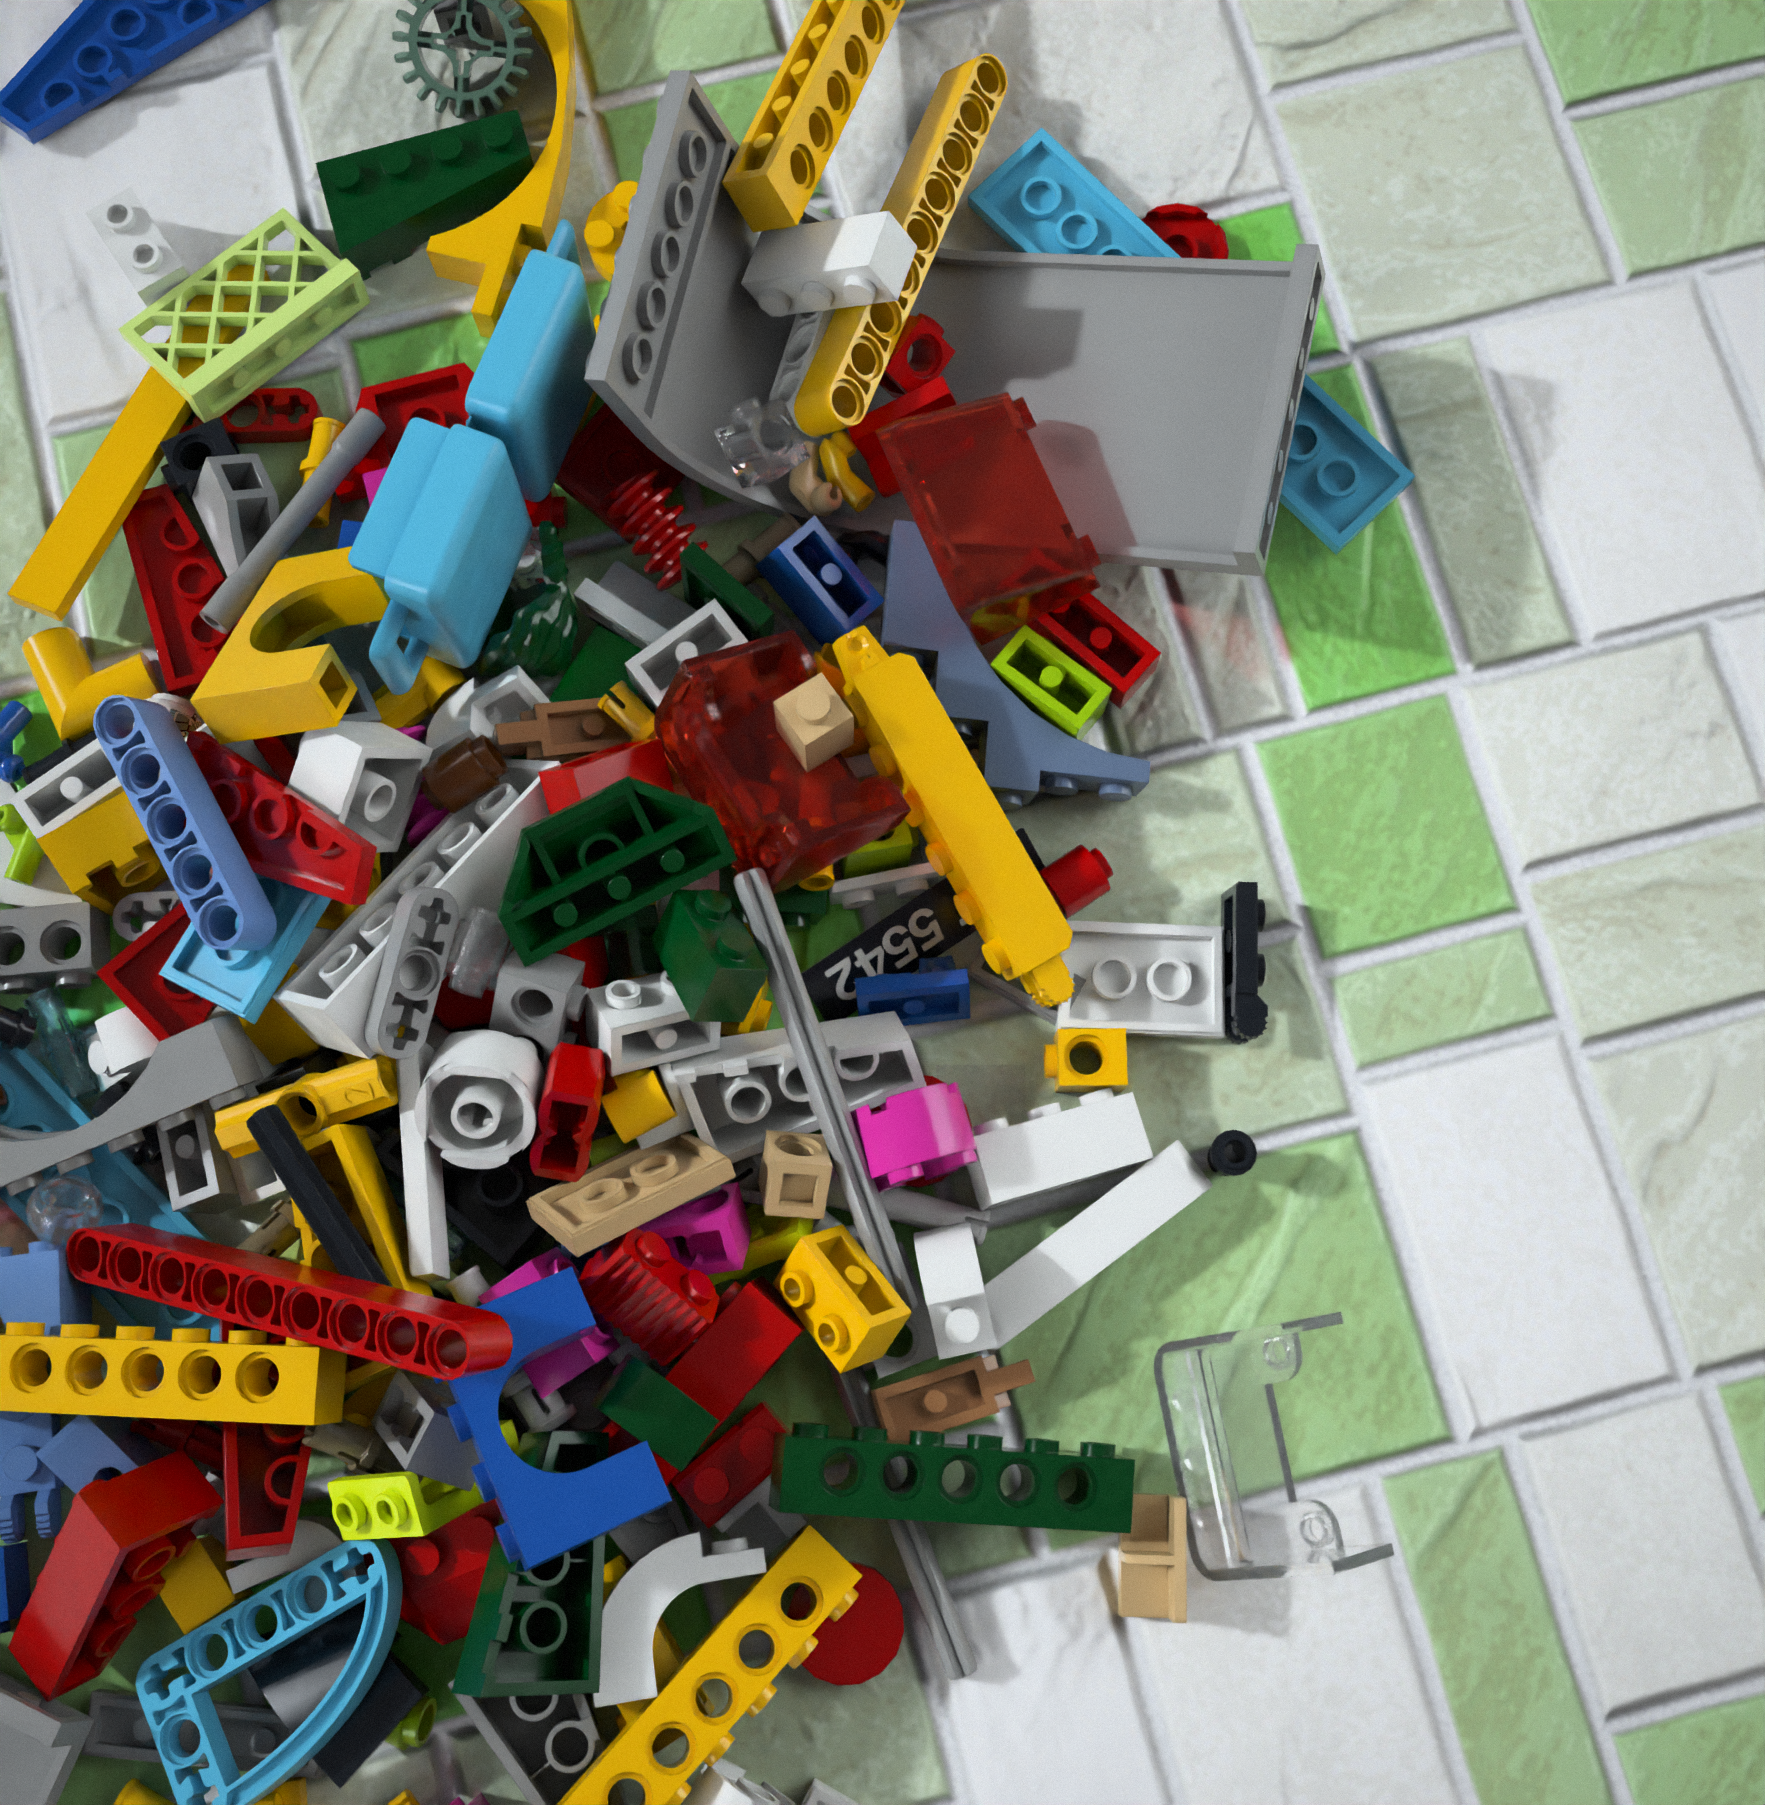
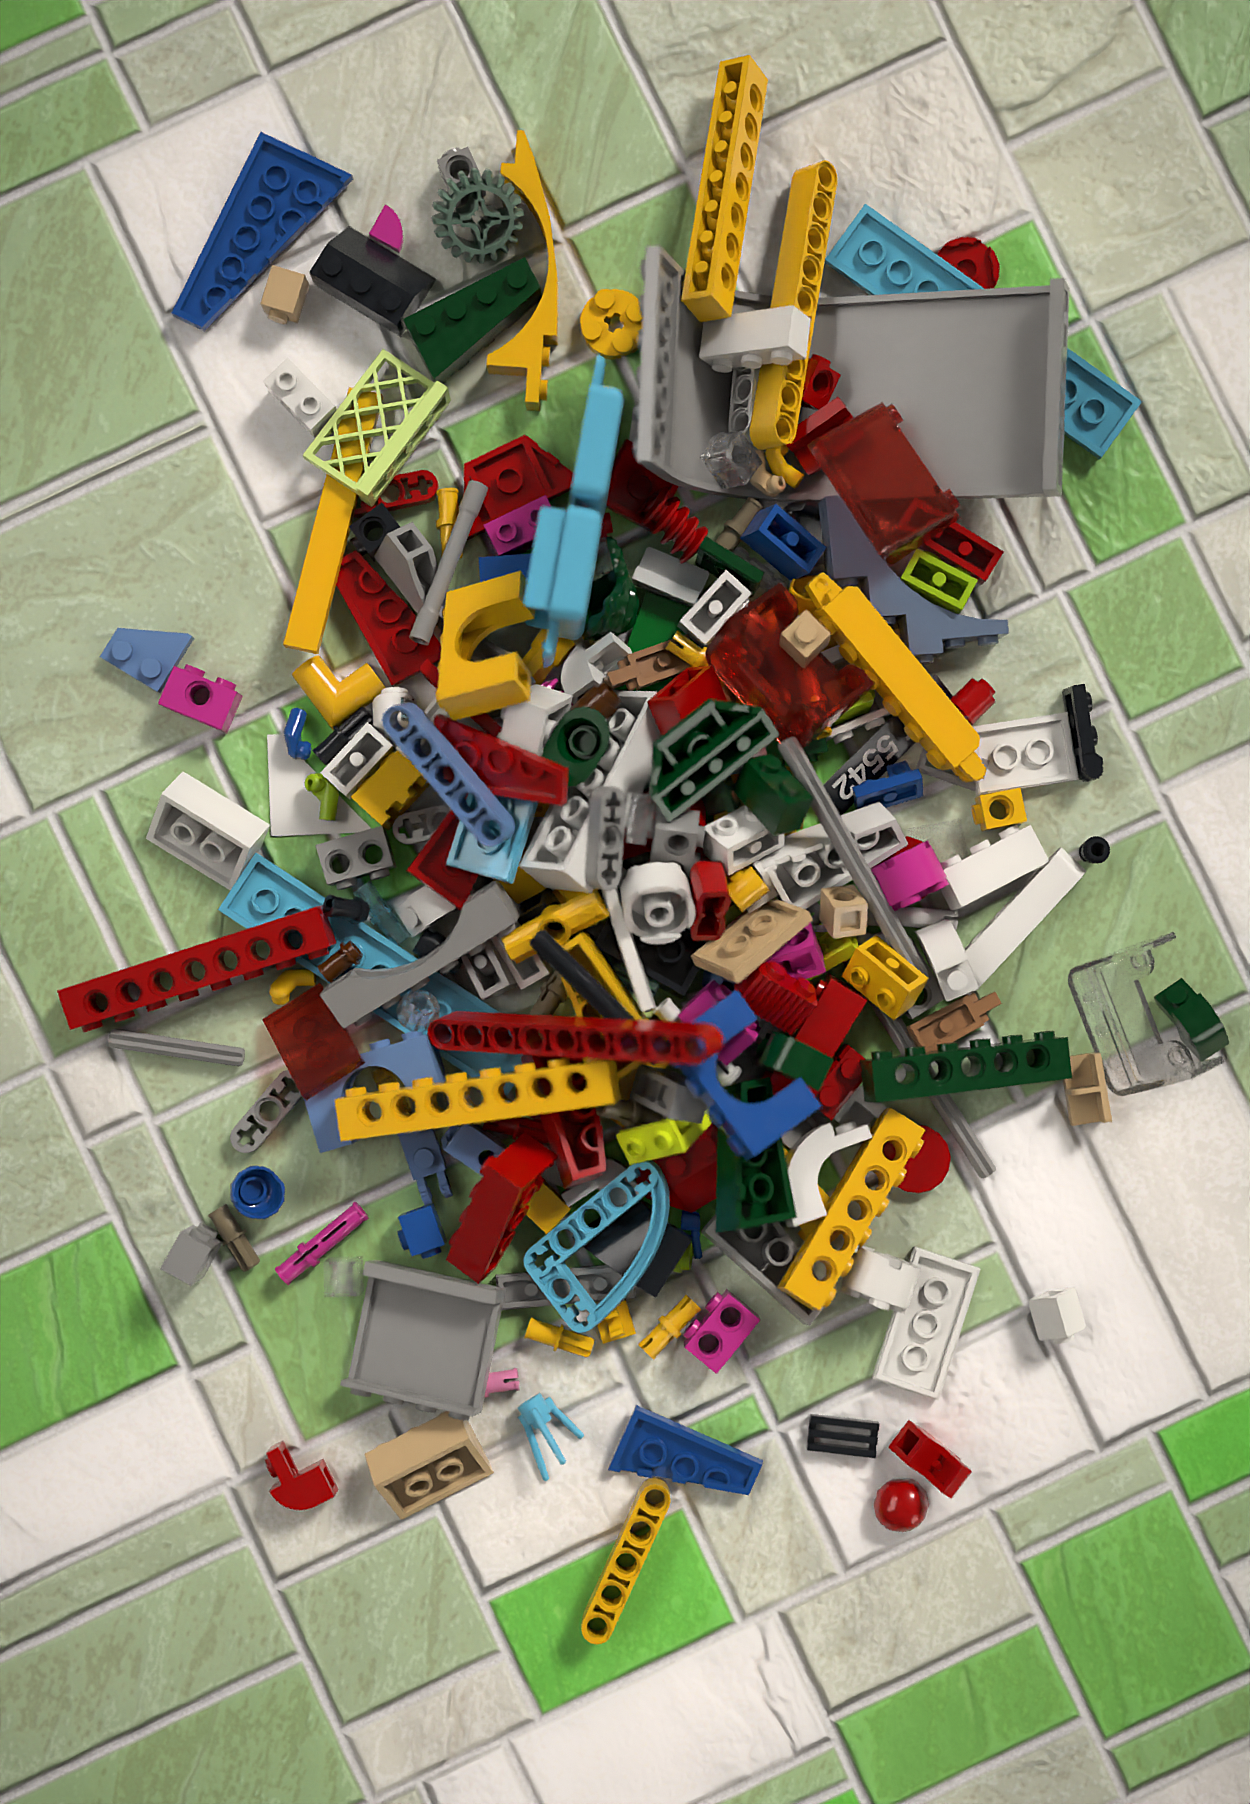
camera: 10 degrees left, 10 degrees up
none -> tan brick [260,265,309,324]
none -> black slope [309,226,436,337]
none -> dark pink tile [369,204,404,253]
none -> dark green piece [541,706,610,787]
none -> blue hand [681,1210,703,1259]
none -> dark green brick [1154,978,1230,1063]

